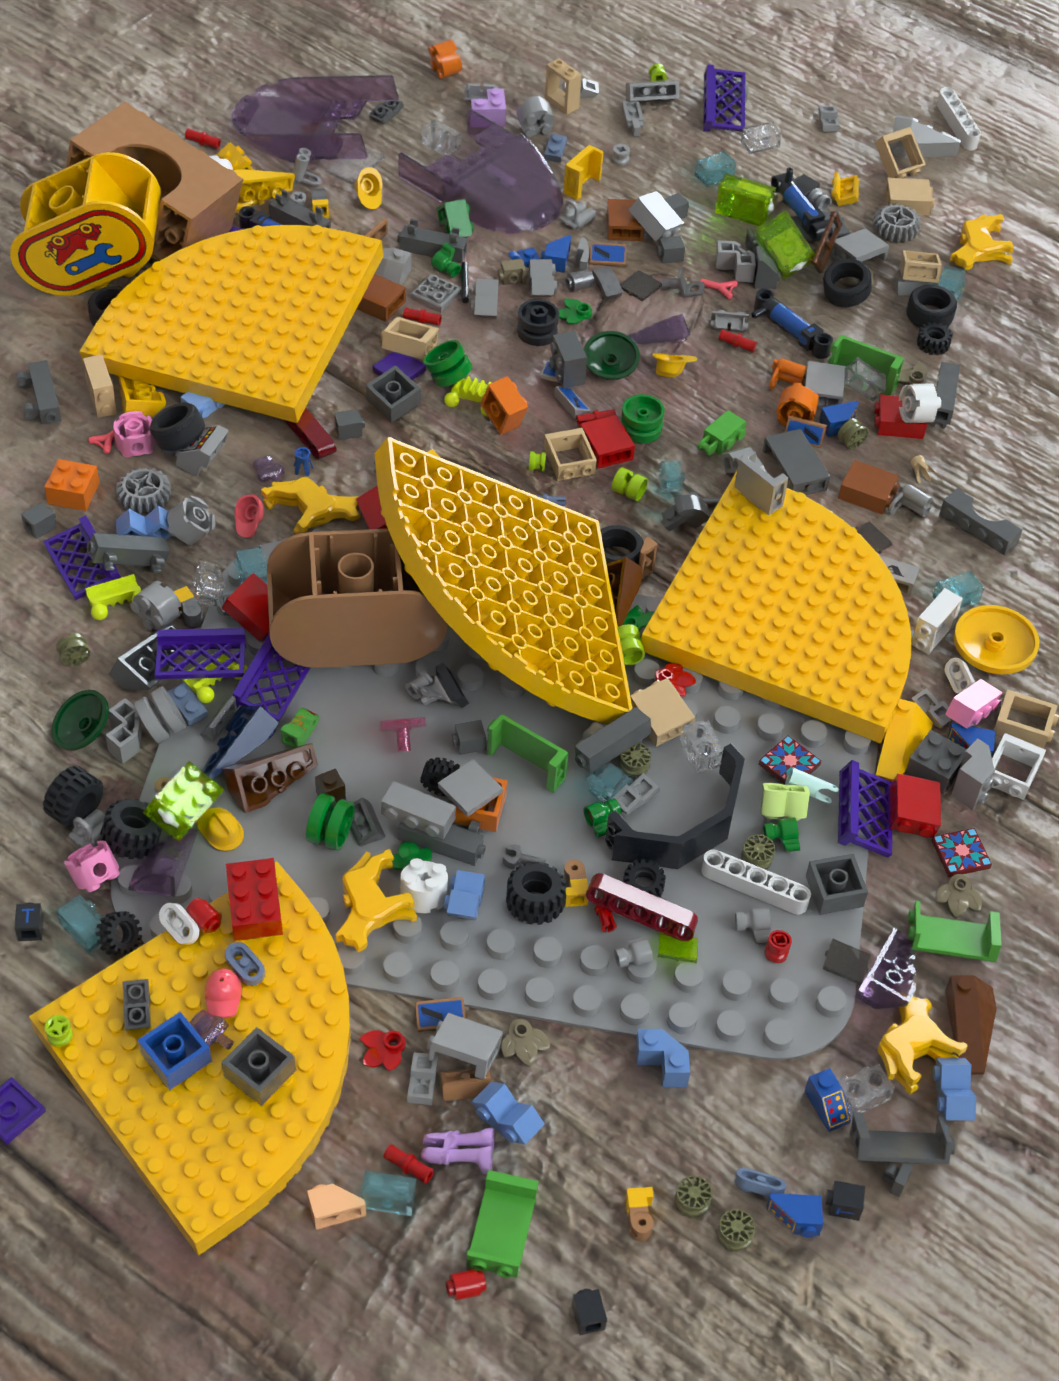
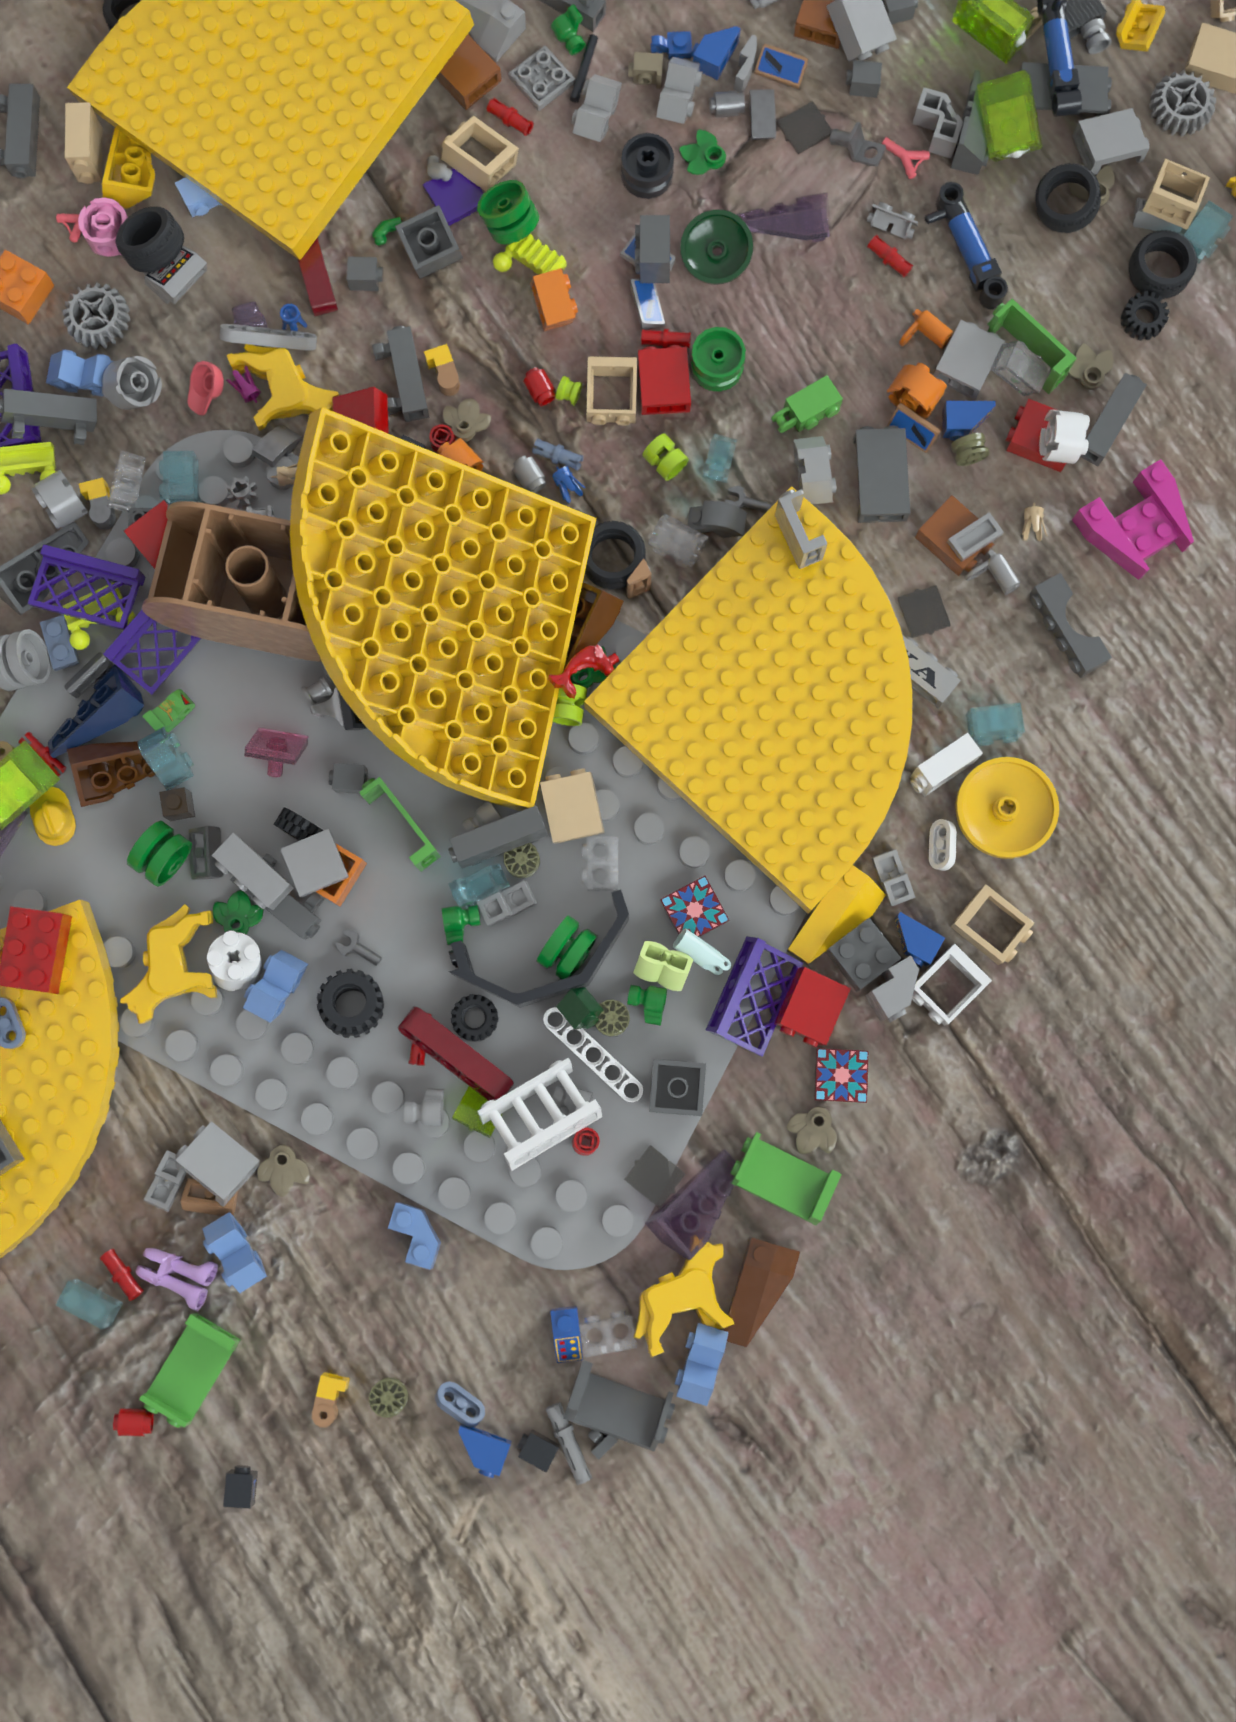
camera: 20 degrees right, 30 degrees up
light nougat slope [307,1184,366,1230] -> none
red plate [360,1030,406,1071] -> none
slope [415,997,466,1032] -> none
leg [563,859,589,907] -> none
yellow piece [652,353,698,377] -> none
red plate [655,663,696,697] -> none
olive wheel [717,1209,755,1252] -> none
reddish brown window [811,211,842,273] -> none
bright pink brick [945,679,1003,728] -> none
none -> clear light blue brick [137,727,194,790]
none -> light grey beam [219,324,317,351]
none -> magenta piece [226,365,261,403]
none -> green arm [372,217,401,246]
none -> light grey arm [427,155,452,181]
none -> white fence [478,1058,602,1171]
none -> red brick [523,367,556,406]
none -> green wheel [536,915,598,980]
none -> light grey pin [545,1402,592,1485]
none -> red animal [548,645,619,699]
none -> dark green brick [556,987,604,1030]
none -> clear brick [648,514,709,567]
none -> light grey tile [947,512,1004,562]
none -> dark pink wedge [1072,459,1194,580]

